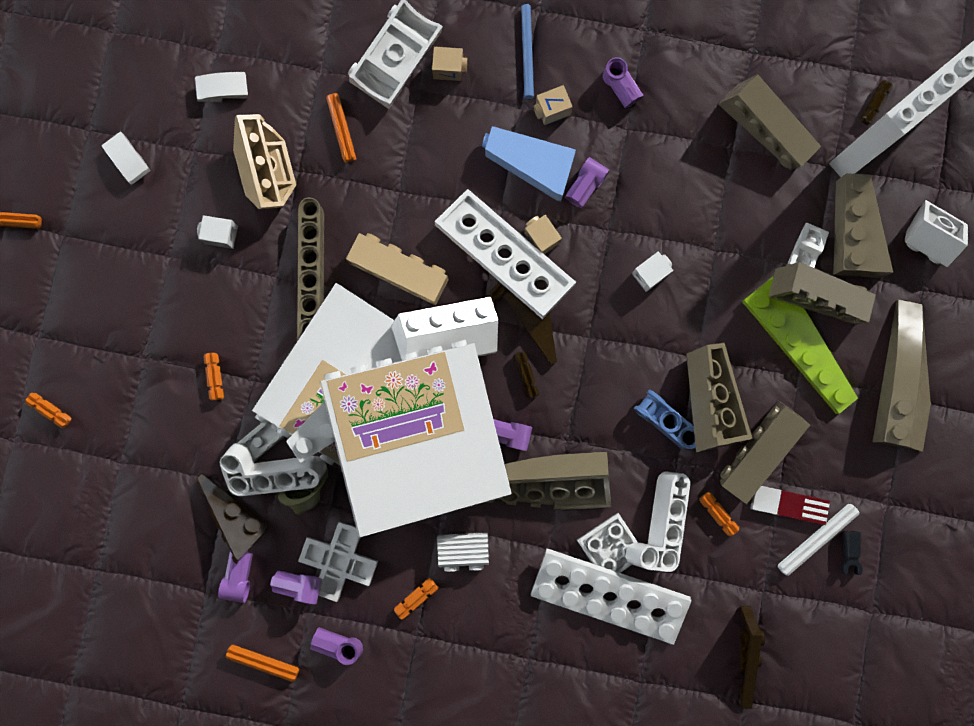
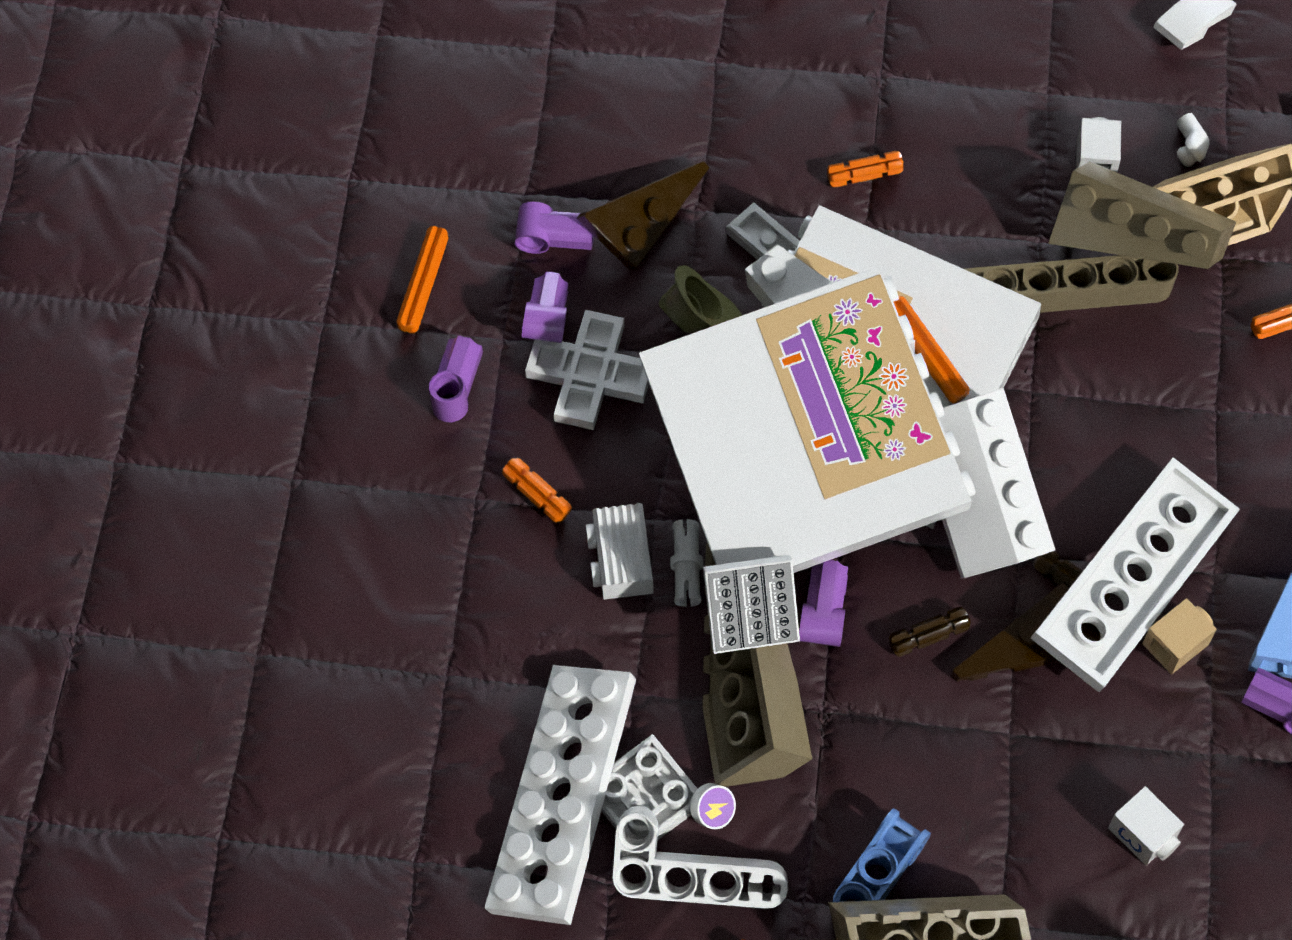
camera: 85 degrees right, 20 degrees down
white beam [220,443,327,496] -> none
tan brick [346,233,448,306] -> none
none -> white pin [670,519,703,607]
none -> tile [690,783,736,829]
none -> tile [703,555,800,654]
none -> orange axle [894,296,970,404]
none -> dark tan wedge [1048,161,1237,269]
none -> white arm [1176,113,1209,167]

